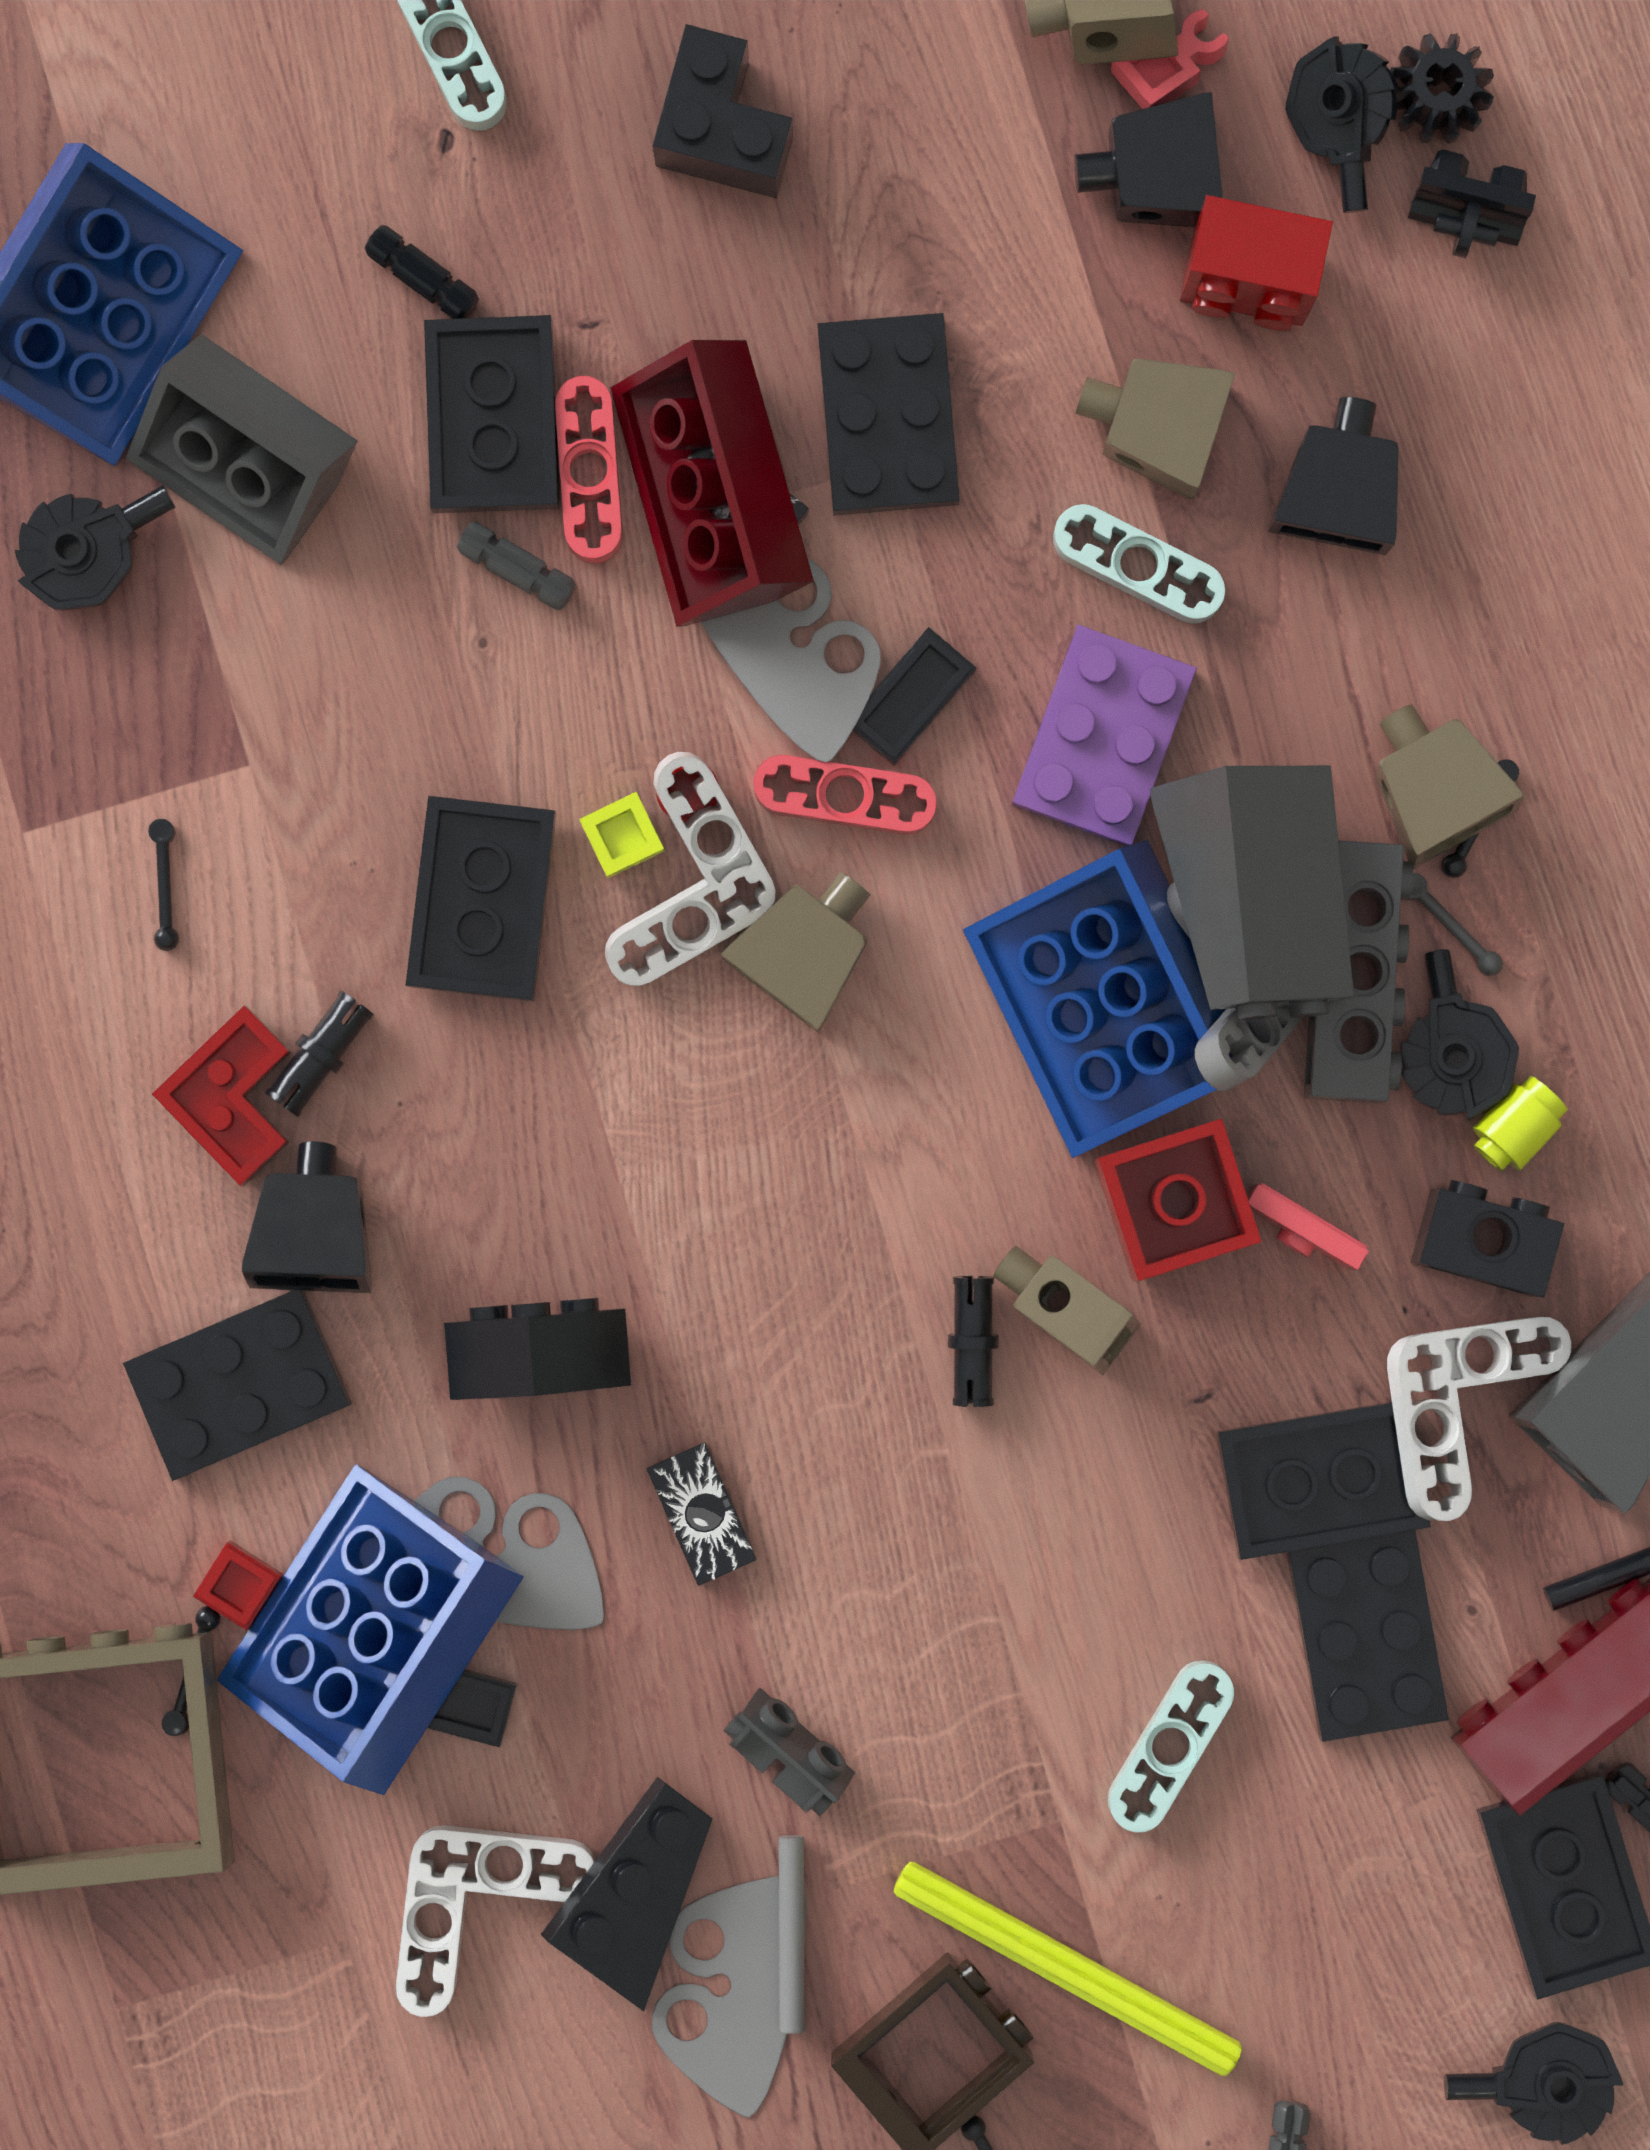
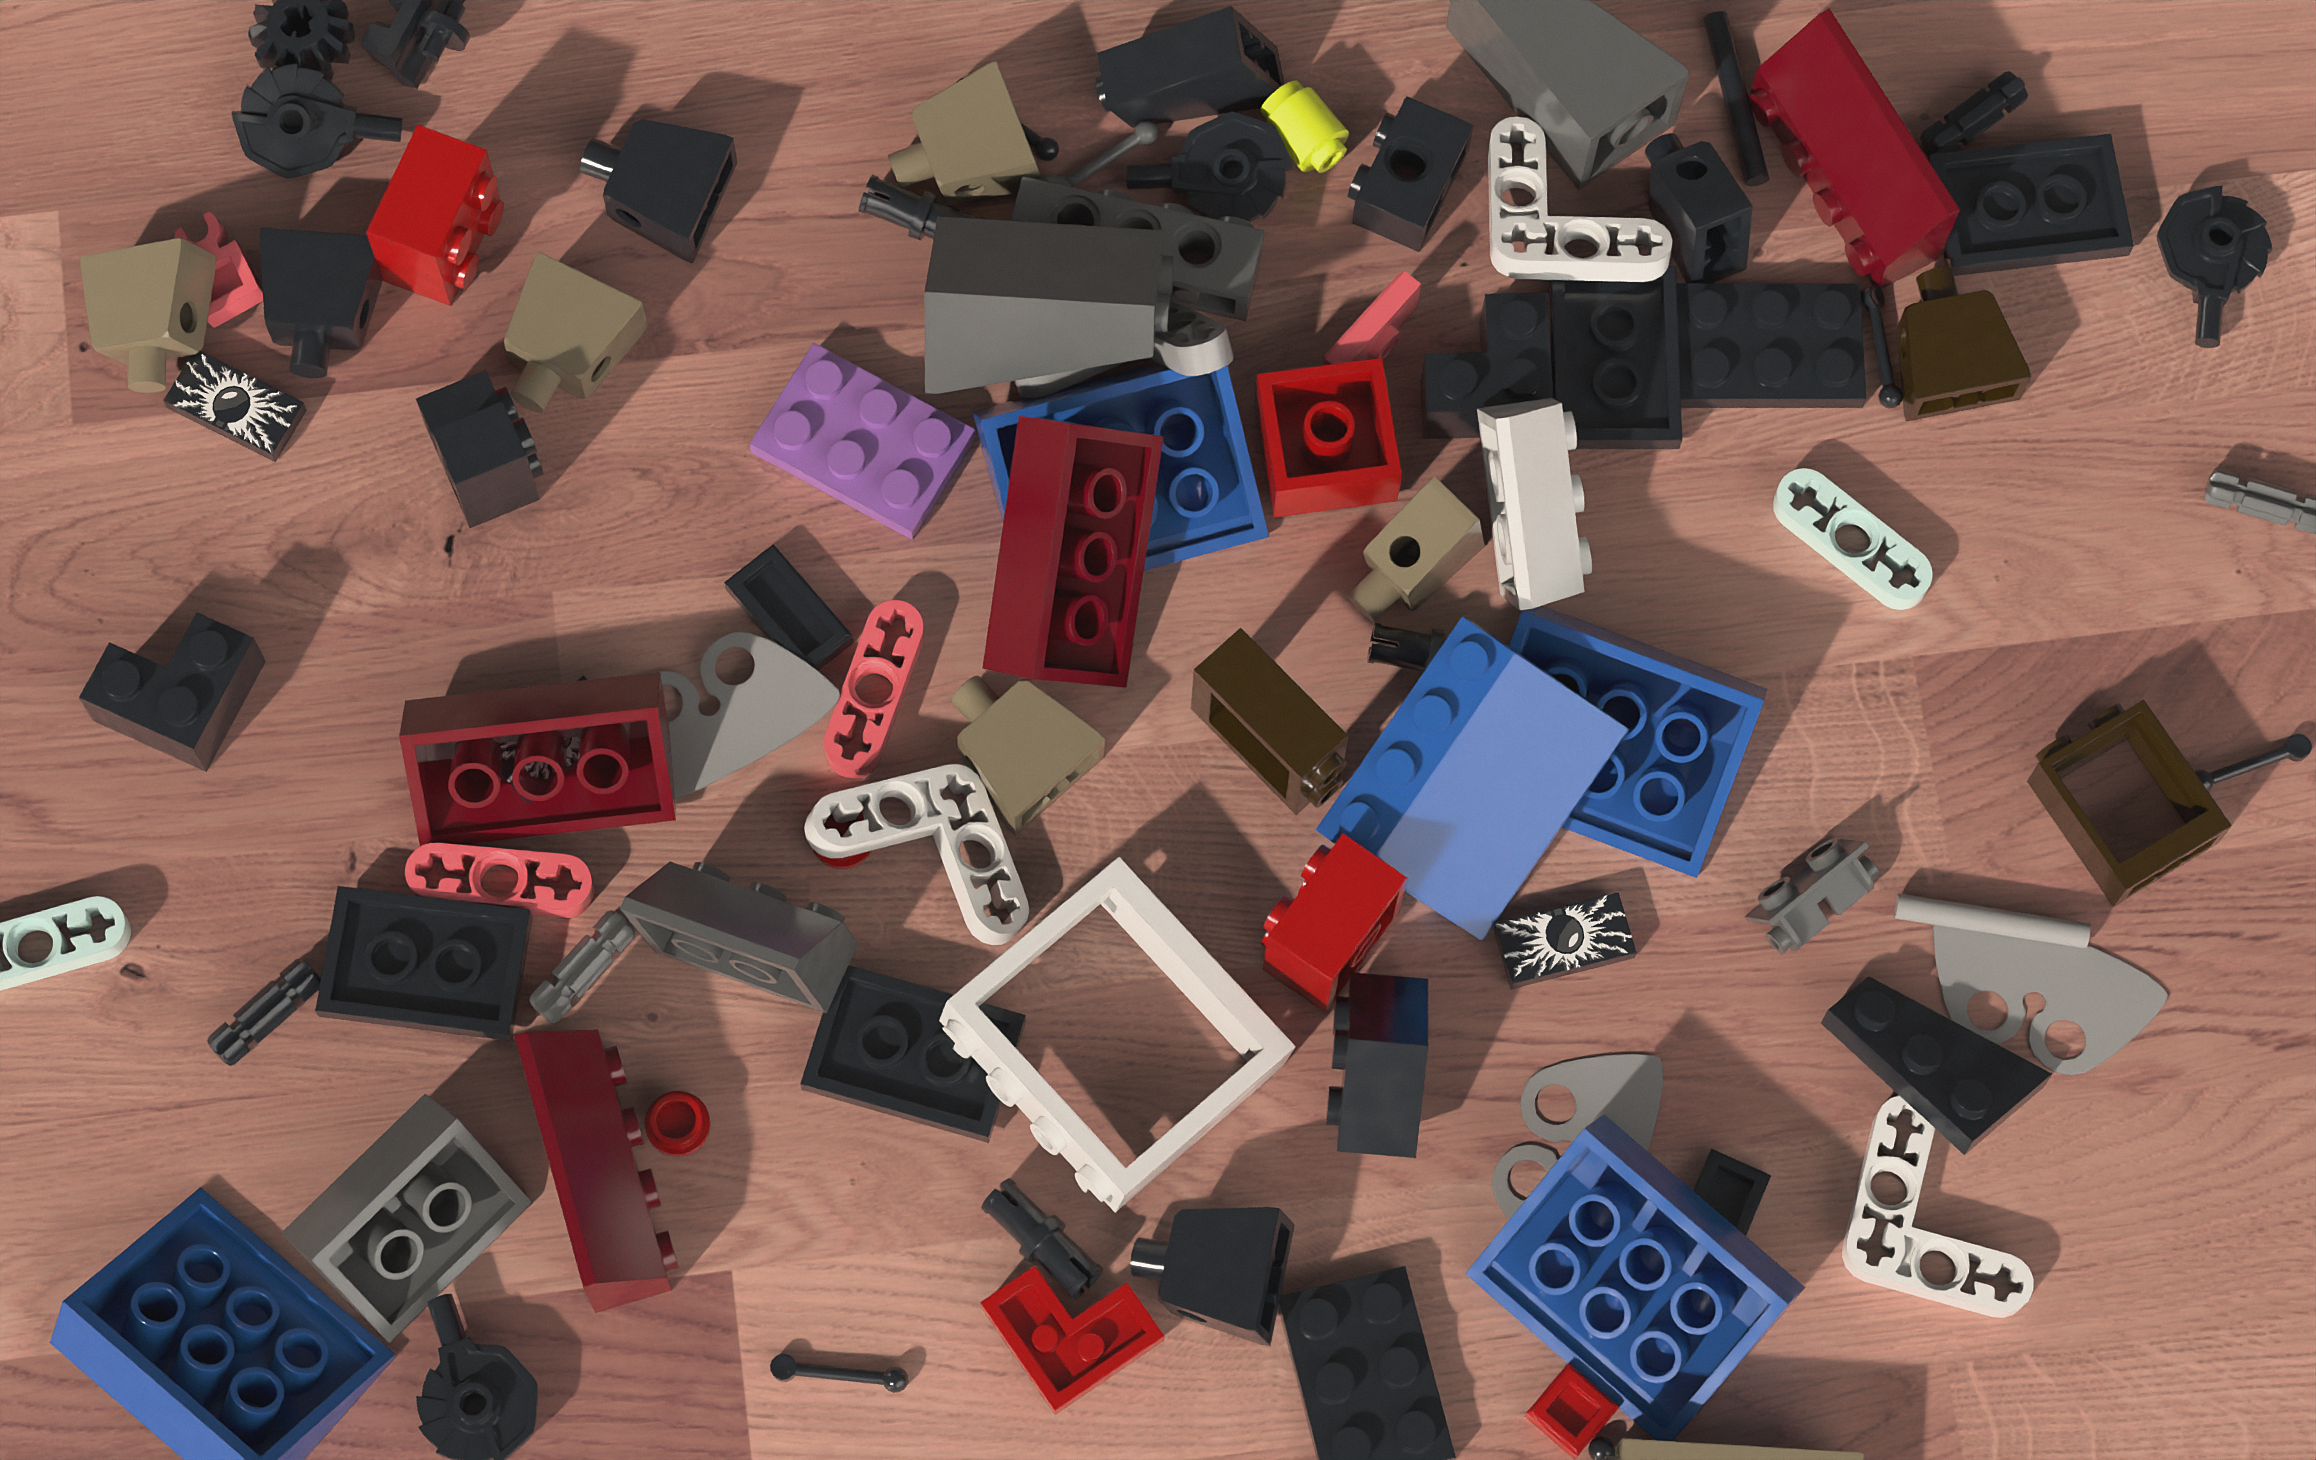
camera: 85 degrees left, 15 degrees down
neon yellow plate [579,792,665,879] -> none
black plate [817,313,960,516] -> none
neon yellow axle [894,1862,1242,2076] -> none
light aqua beam [1053,504,1225,624] -> none
none -> tile [163,351,307,462]
none -> black brick [415,370,544,528]
none -> dark red slope [514,1029,679,1313]
none -> dark grey slope [620,861,858,1014]
none -> red plate [645,1091,711,1157]
none -> black pin [858,175,988,240]
none -> white window [939,857,1296,1213]
none -> dark red slope [982,415,1163,688]
none -> black slope [1095,6,1285,128]
none -> dark brown window [1191,628,1349,815]
none -> red brick [1261,834,1408,1013]
none -> slope [1316,616,1630,941]
none -> black brick [1420,293,1553,439]
none -> white slope [1477,398,1592,610]
none -> blue slope [1509,605,1768,878]
none -> black torso [1645,133,1753,283]
none -> black hinge [1861,285,1903,409]
none -> dark brown torso [1897,267,2031,422]

